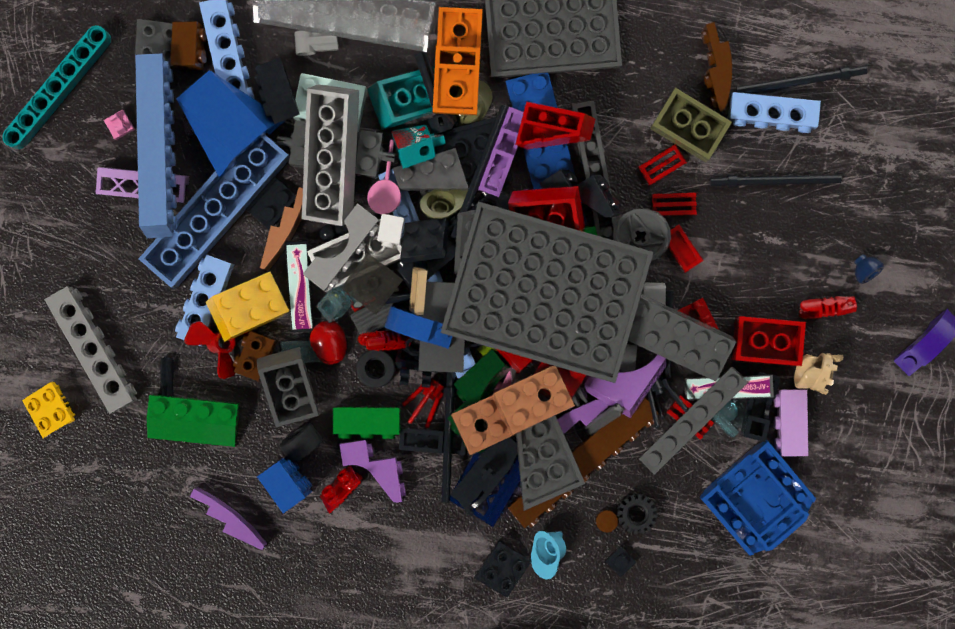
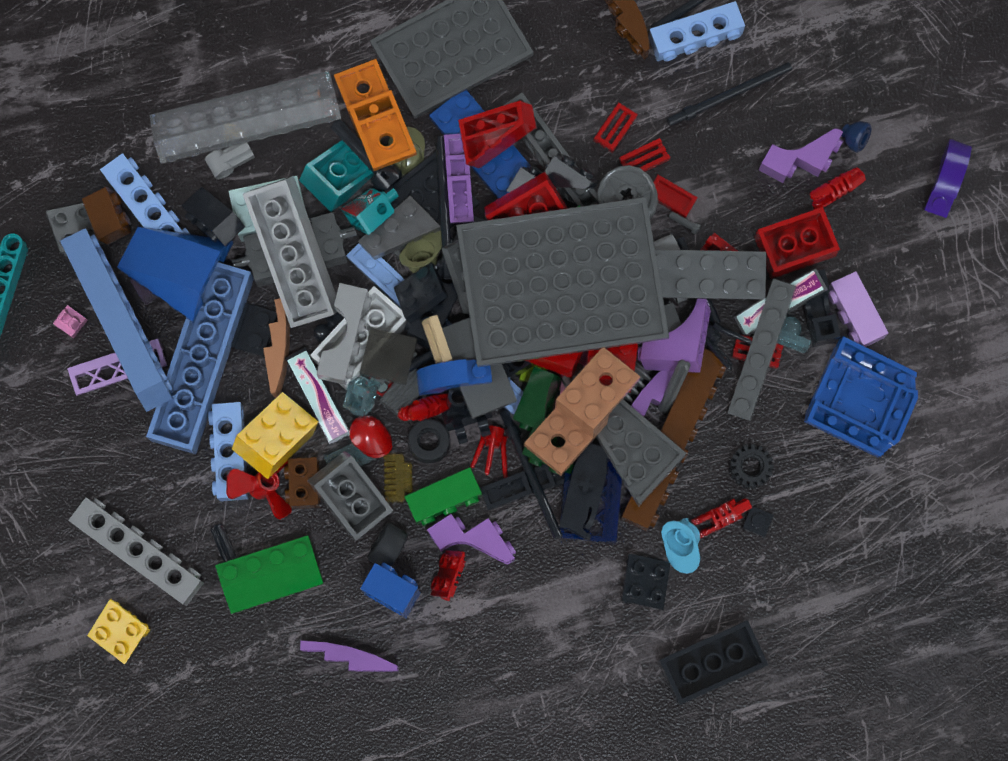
camera: 30 degrees left, 10 degrees down
bright pink piece [367,139,401,215] -> none
white brick [377,214,405,248] -> none
reddish brown tile [596,510,618,532] -> none
olive brick [650,88,732,163] -> none
tan hair [794,353,843,395] -> none
none -> clear yellow piece [383,454,413,503]
none -> dark grey piece [669,211,701,235]
none -> red hinge [691,498,752,539]
none -> medium lavender arch [759,129,843,183]

